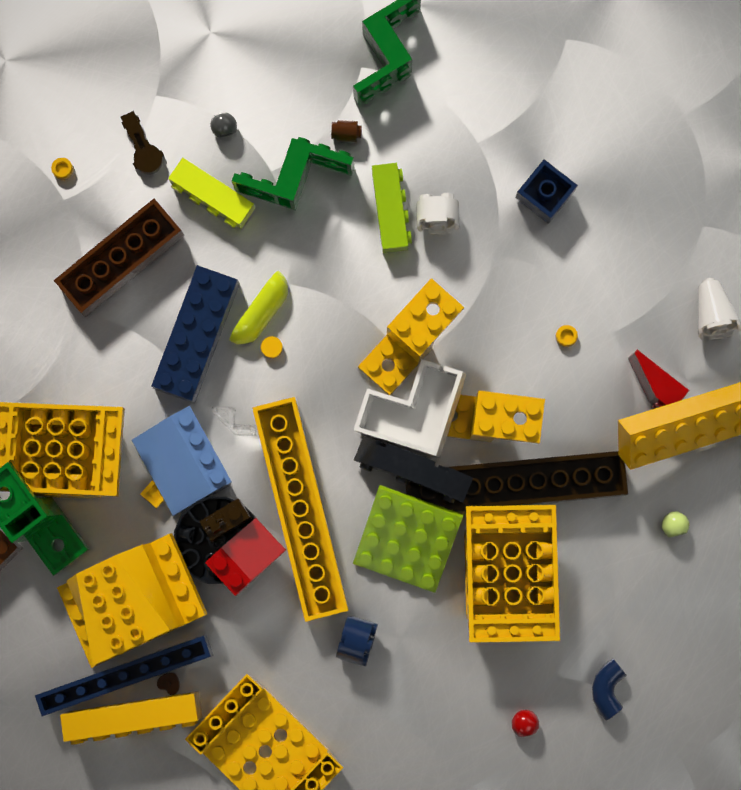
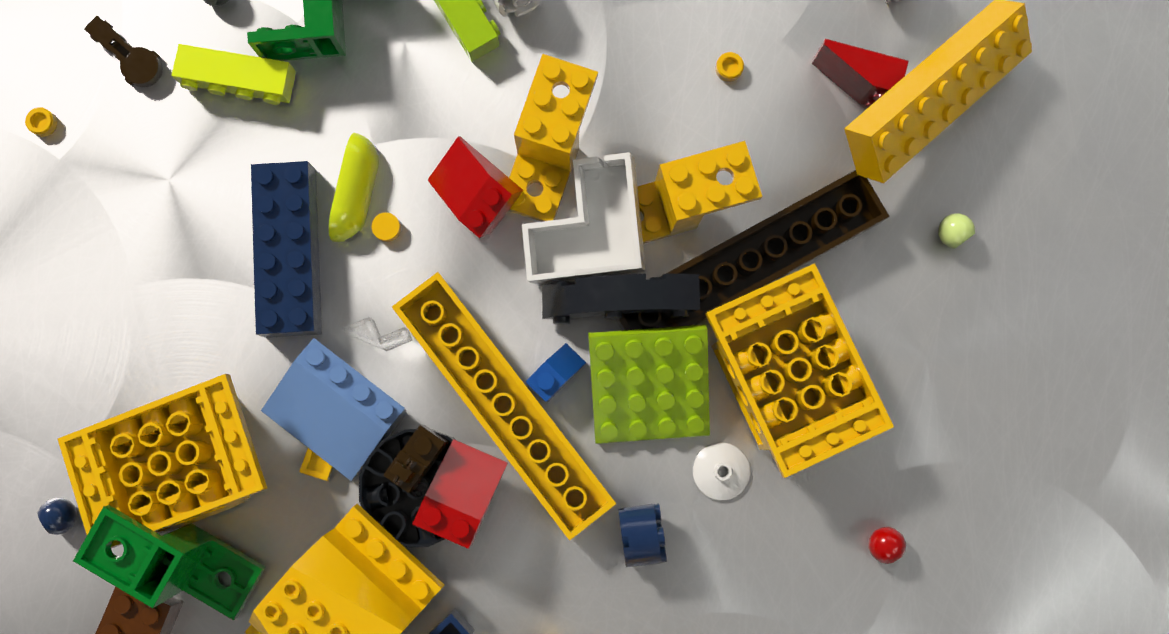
camera: 30 degrees left, 0 degrees up
reddish brown brick [53,198,184,317] -> none
dark blue cylinder [592,658,627,721] -> none
none -> red slope [428,136,524,238]
none -> blue slope [525,343,586,403]
none -> white dish [693,443,750,500]

